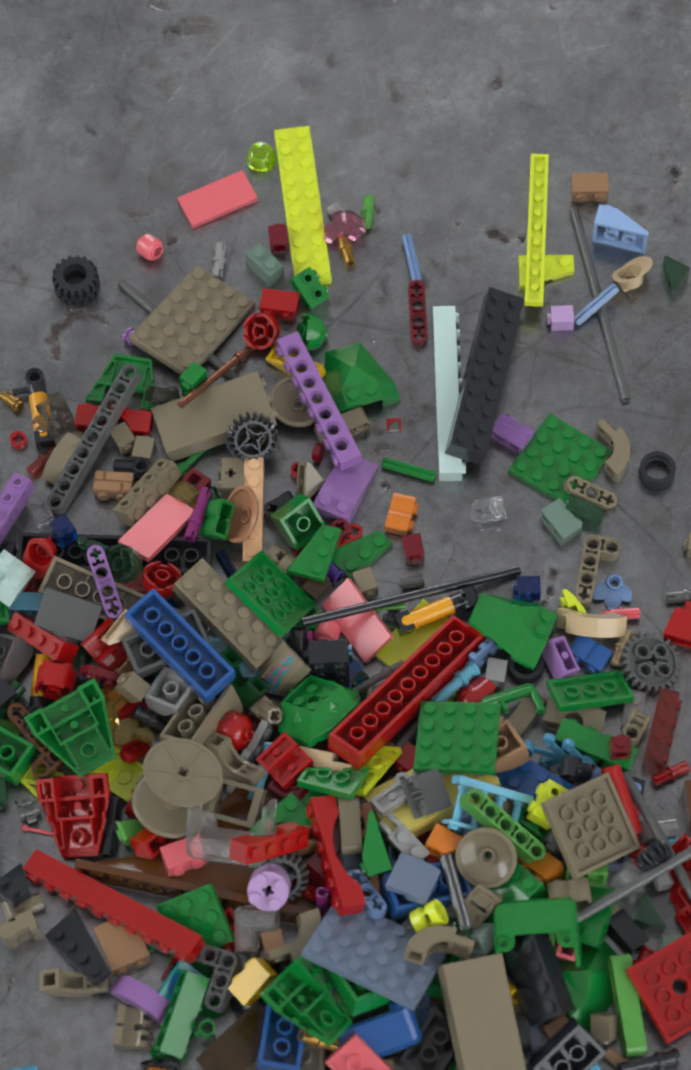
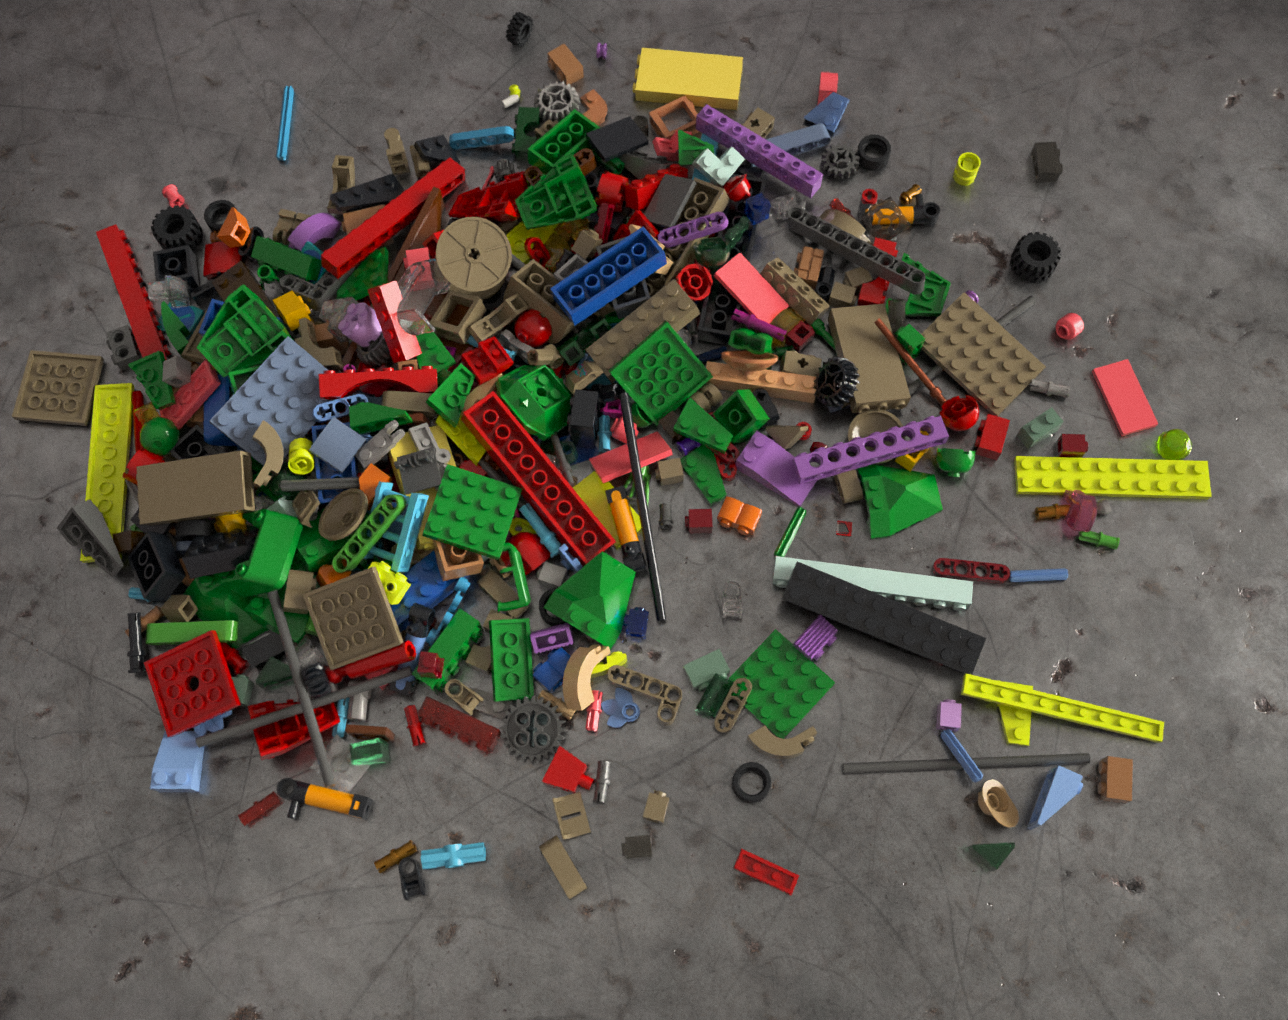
camera: 100 degrees right, 5 degrees up
green brick [289,267,330,312] -> none

